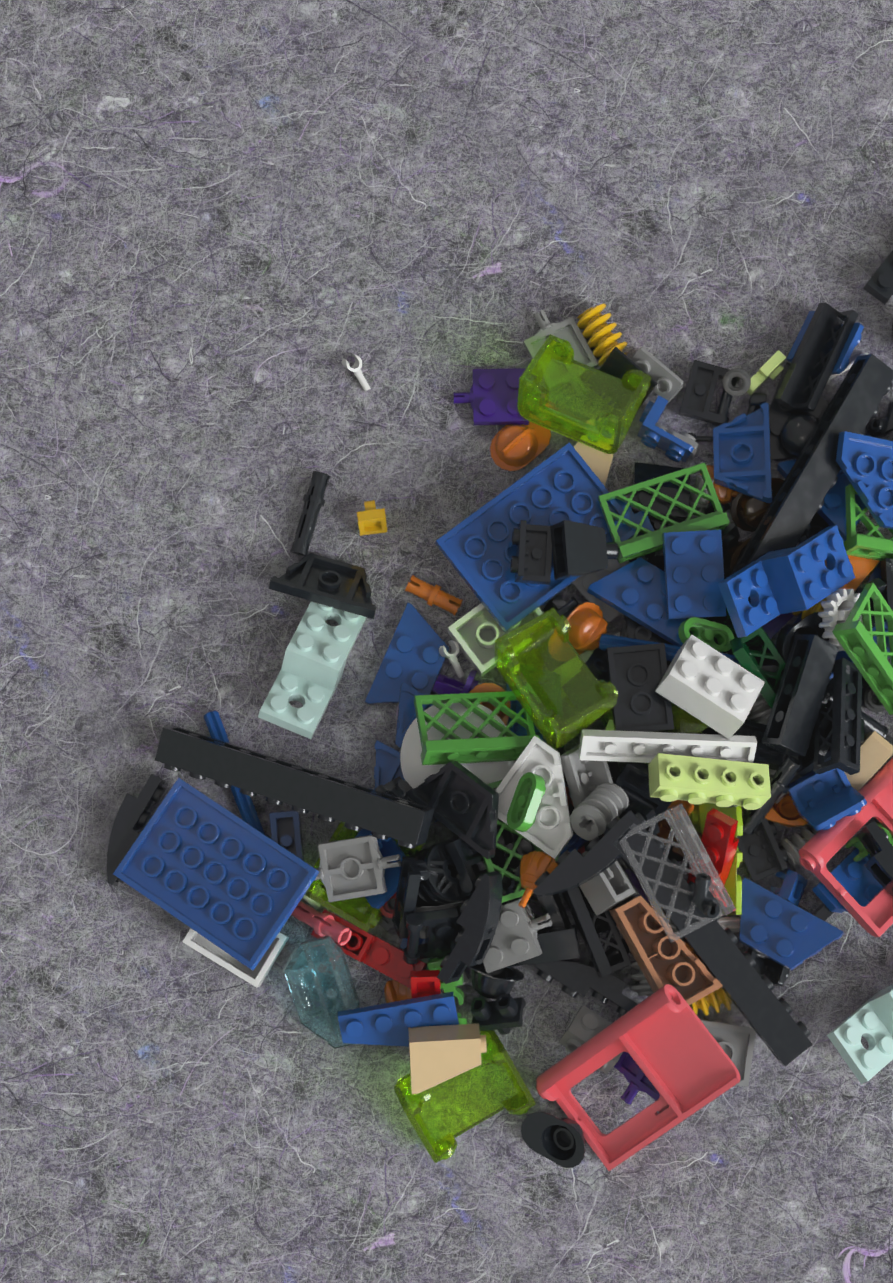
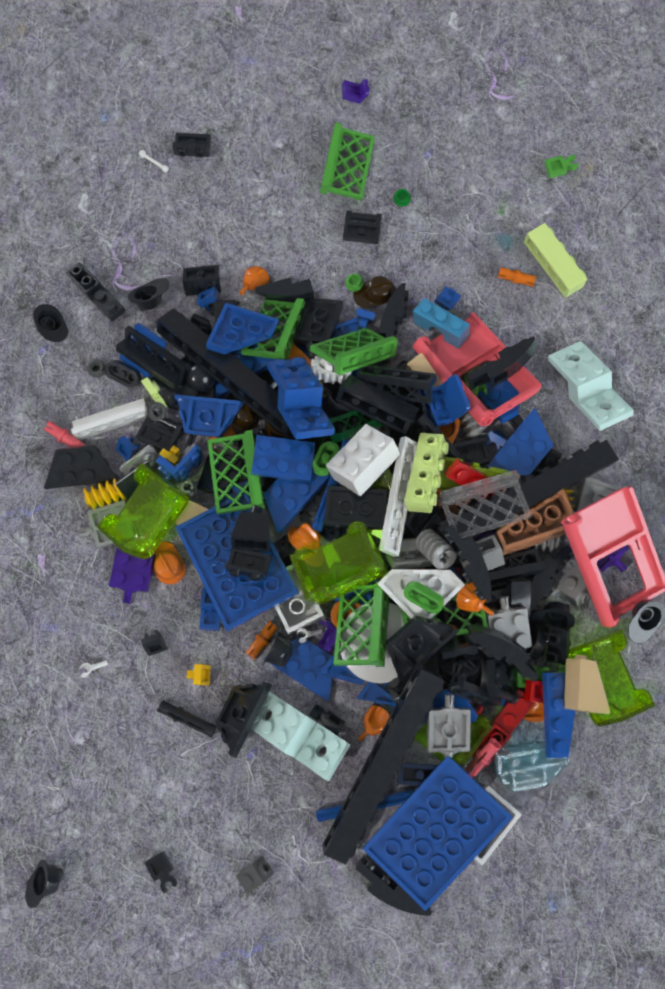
camera: 75 degrees left, 5 degrees down
black arm [693,873,720,918] -> none
none -> black piece [25,860,64,908]
none -> black piece [33,304,69,342]
none -> coral pin [44,421,87,447]
none -> black wing [44,445,119,489]
none -> white fence [71,398,148,440]
none -> dark grey plate [87,360,106,378]
none -> black plate [105,360,141,388]
none -> blue tile [115,435,141,461]
none -> black tile [141,630,167,656]
none -> black plate [144,851,177,893]
none -> yellow tile [159,446,181,466]
none -> light grey pin [181,481,198,498]
none -> blue slope [199,588,221,631]
none -> dark grey bracket [235,856,273,893]
none -> black piece [262,621,293,667]
none -> black plate [309,704,345,735]
none -> orange piece [358,704,390,741]
none -> black piece [529,601,575,633]

